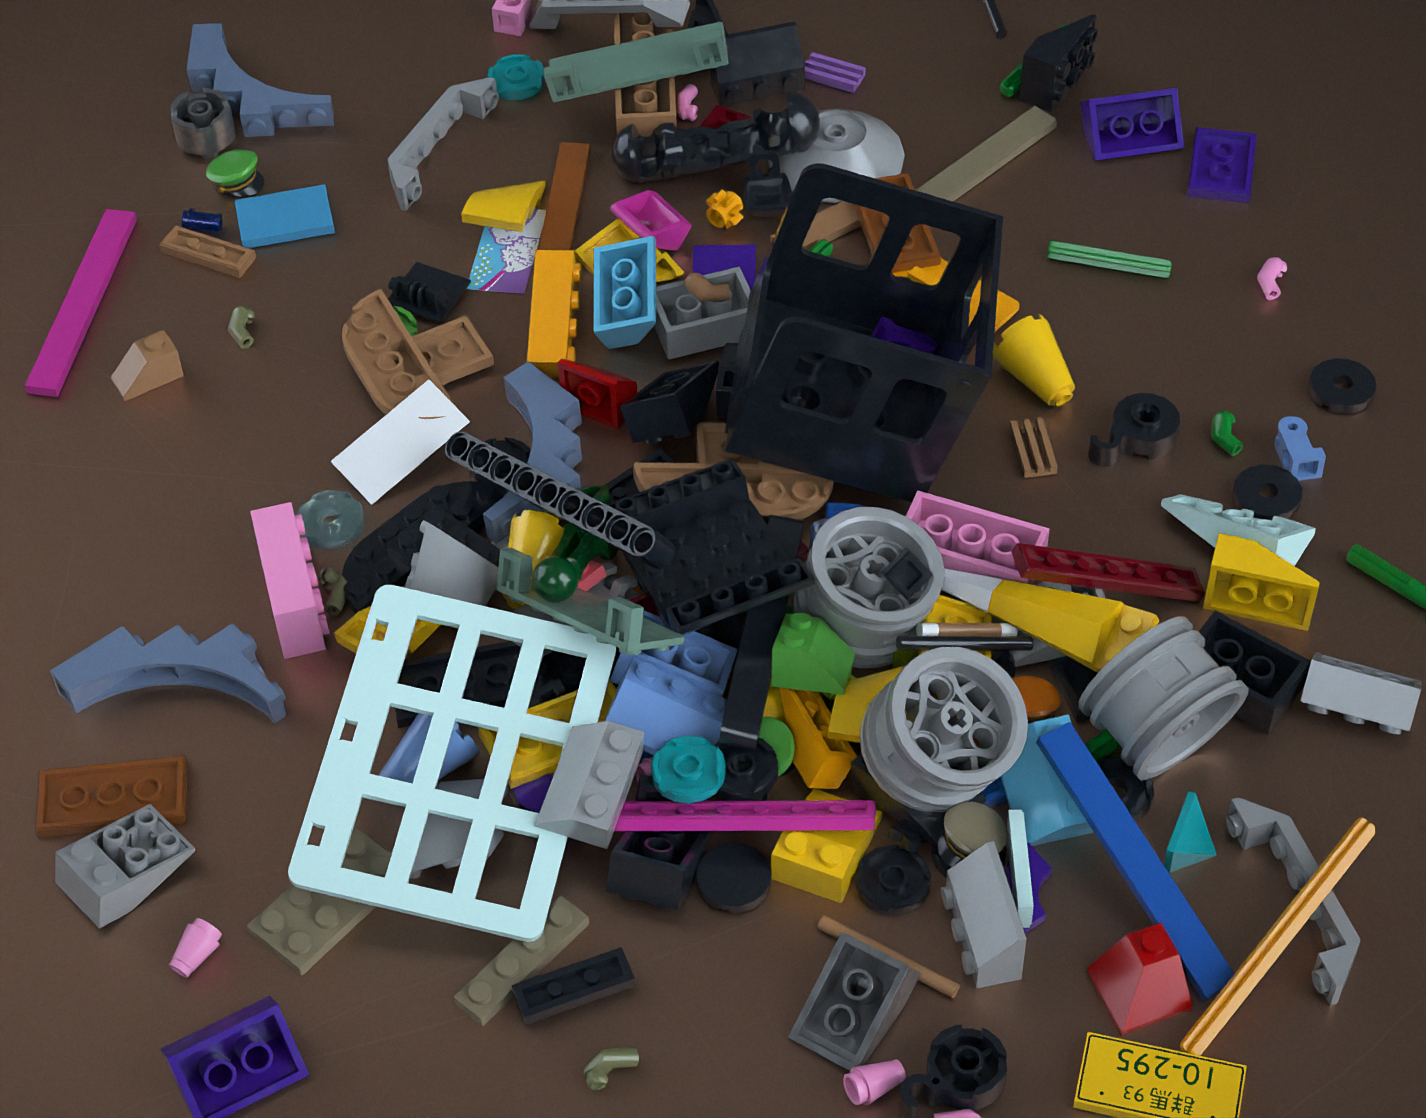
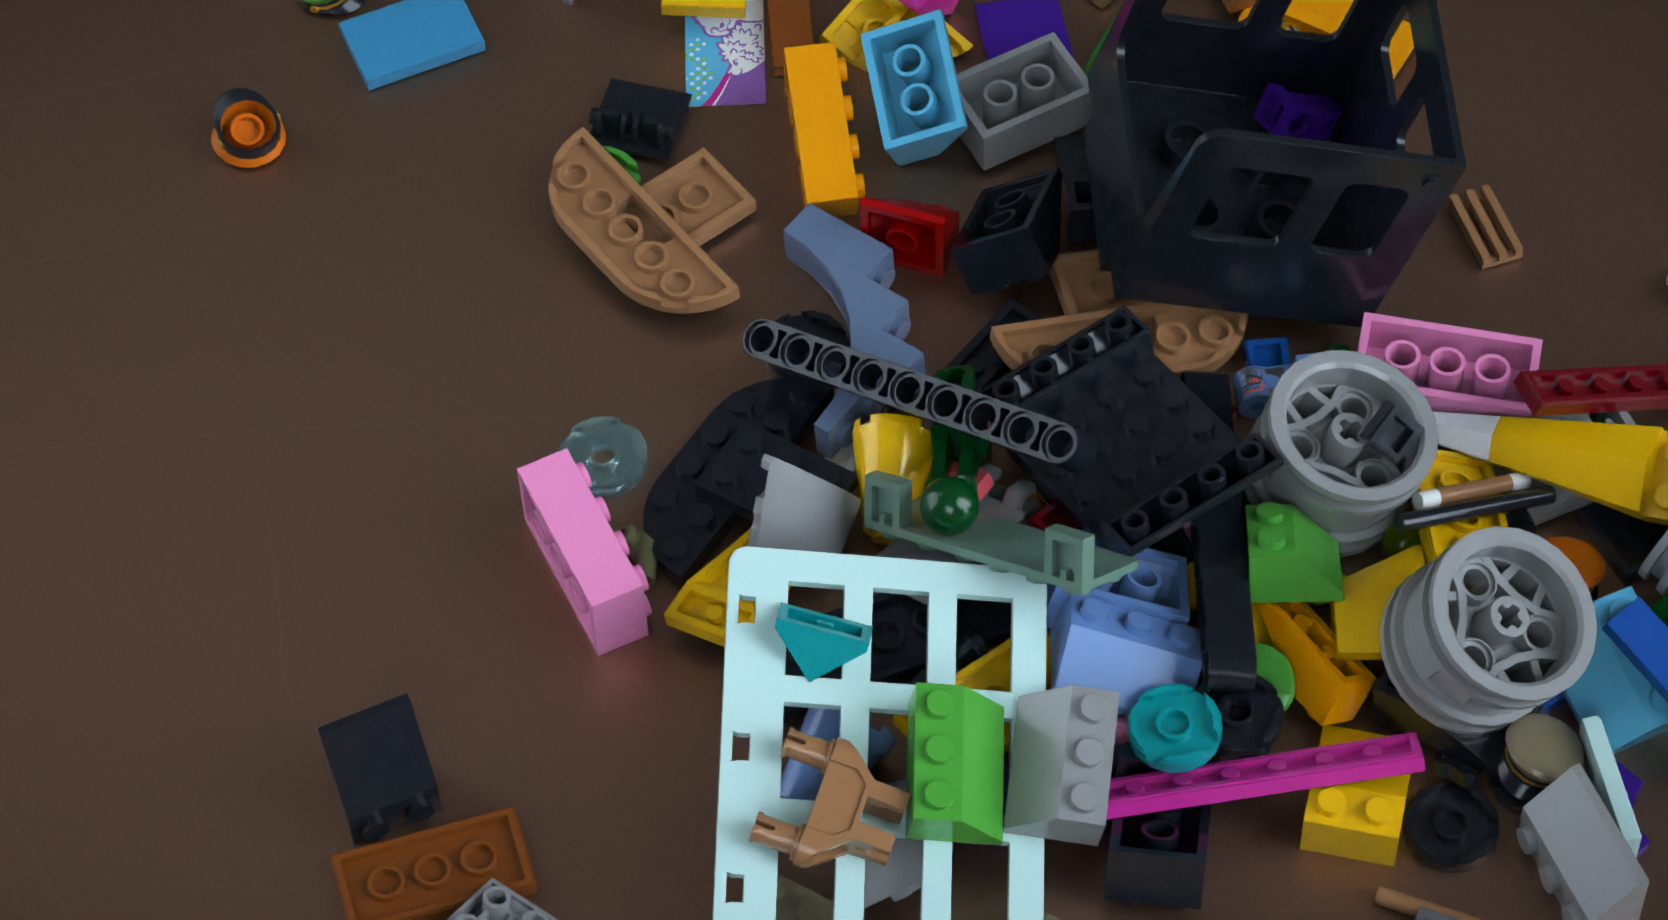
camera: 10 degrees left, 5 degrees up
dark pink tile [24,209,137,397] -> none
sand blue arch [50,623,287,723] -> none
medium nougat slope [111,330,184,401] -> none
medium nougat tile [159,225,256,278] -> none
clear blue pin [182,208,223,233] -> none
olive arm [227,305,255,349] -> none
white sticker [331,380,470,505] -> none
medium nougat arm [685,272,730,302] -> none
black tile [696,843,771,914] -> none
yellow cone [993,314,1075,406] -> none
black piece [1088,393,1180,467] -> none
none -> orange piece [211,88,286,168]
none -> black slope [317,693,442,845]
none -> medium nougat connector [748,727,911,868]
none -> teal slope [775,602,873,682]
none -> bright green slope [905,682,1004,845]

